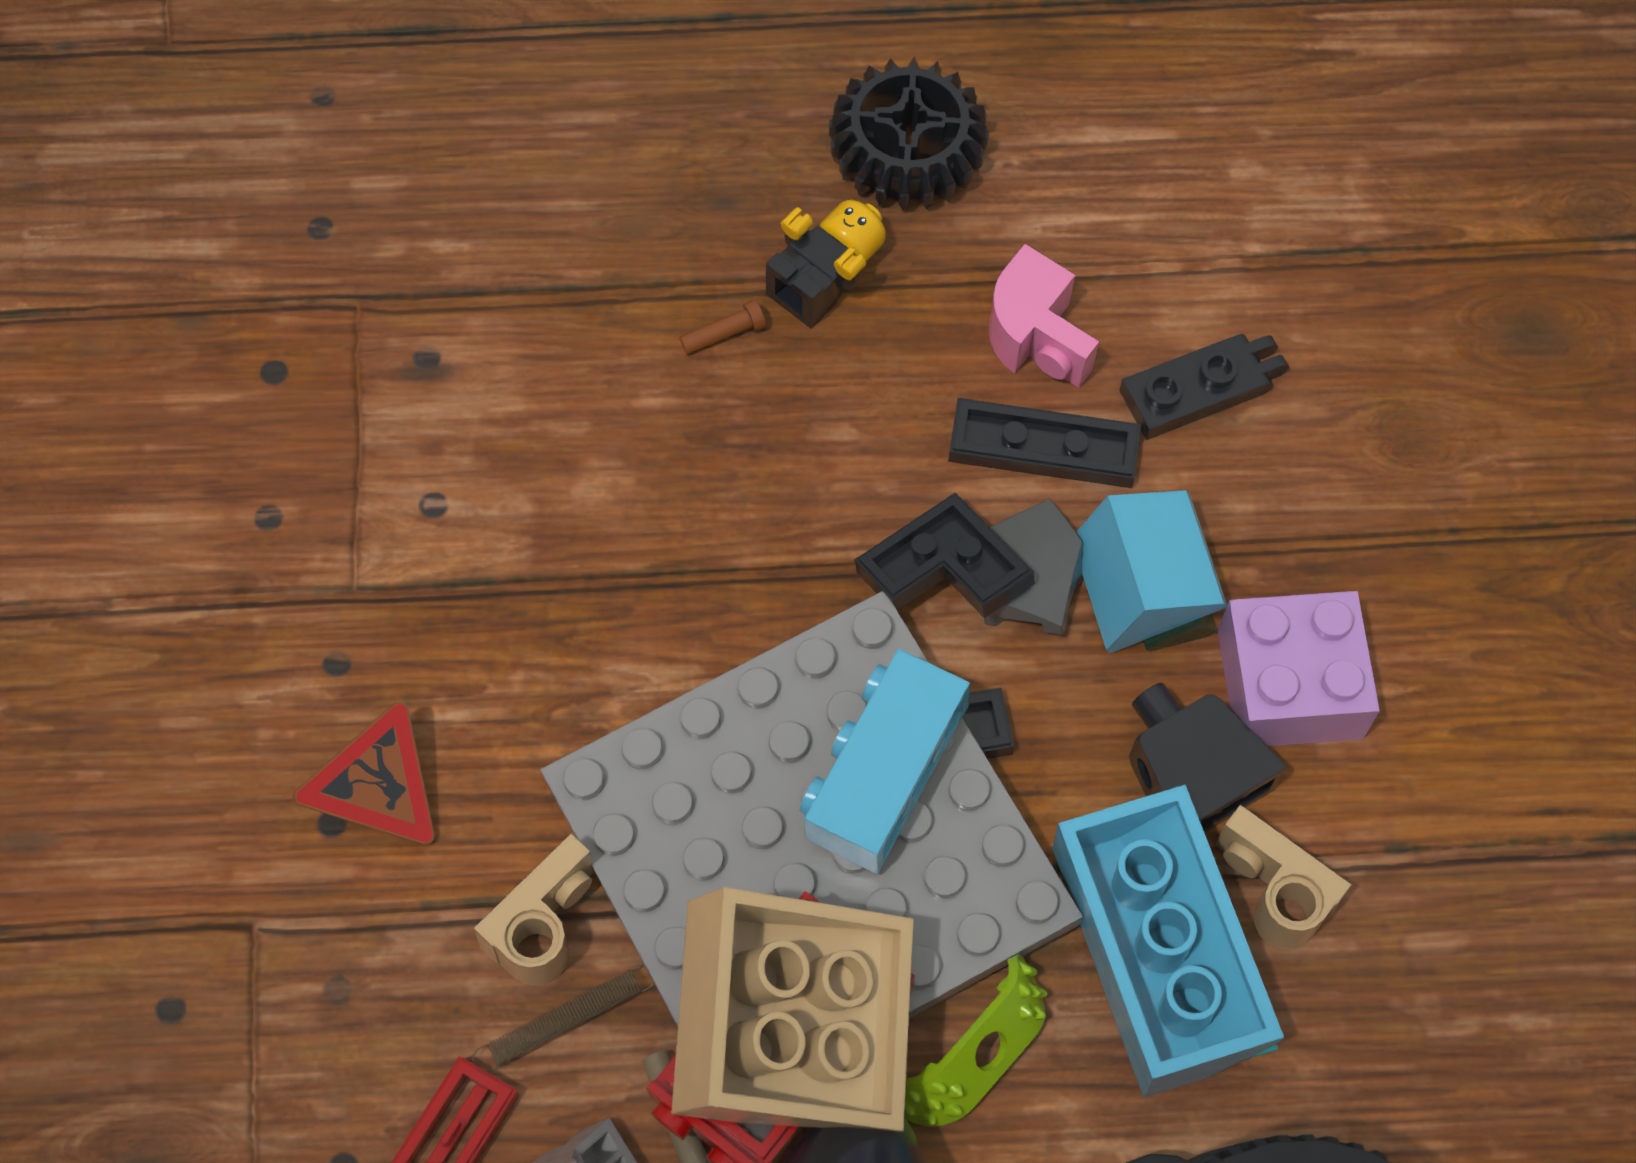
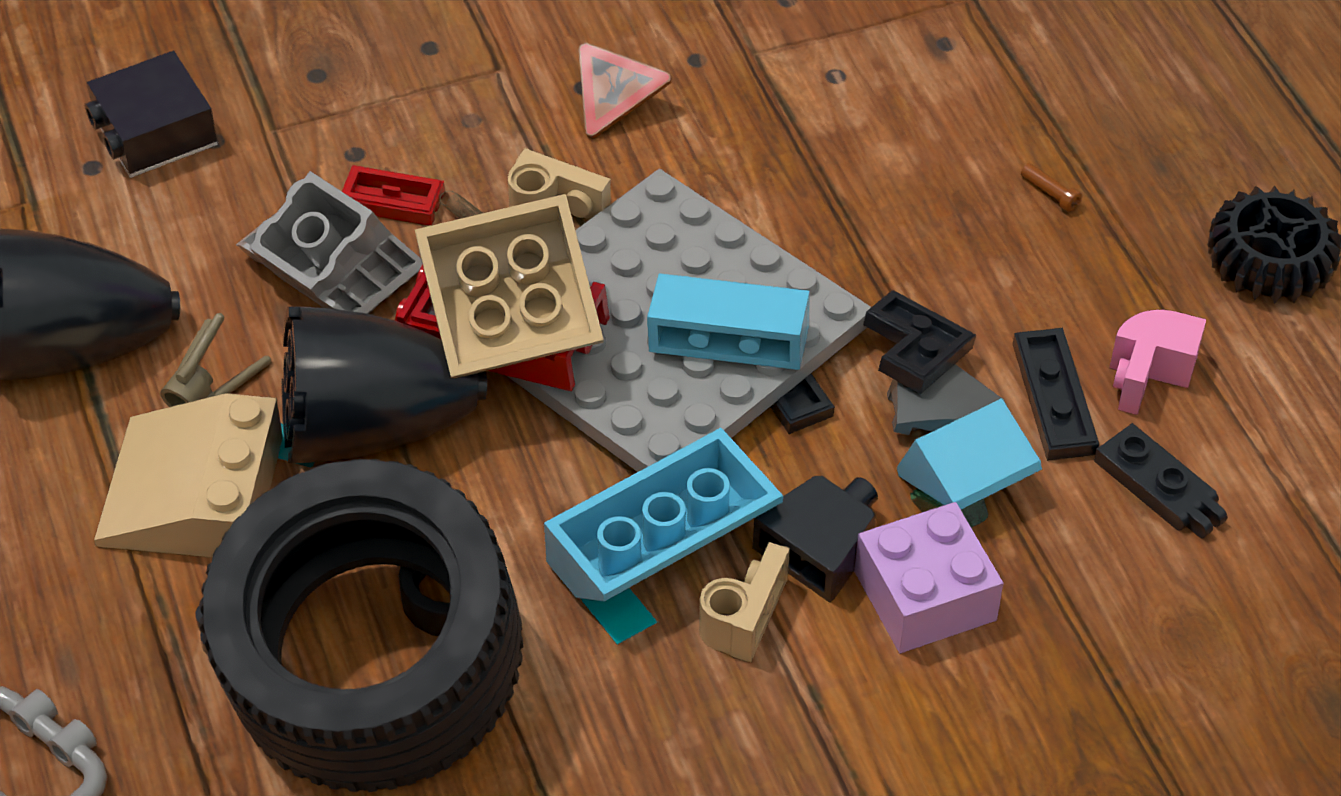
camera: 75 degrees right, 15 degrees down
piece [766,199,886,329] -> none
lime piece [904,954,1048,1127] -> none

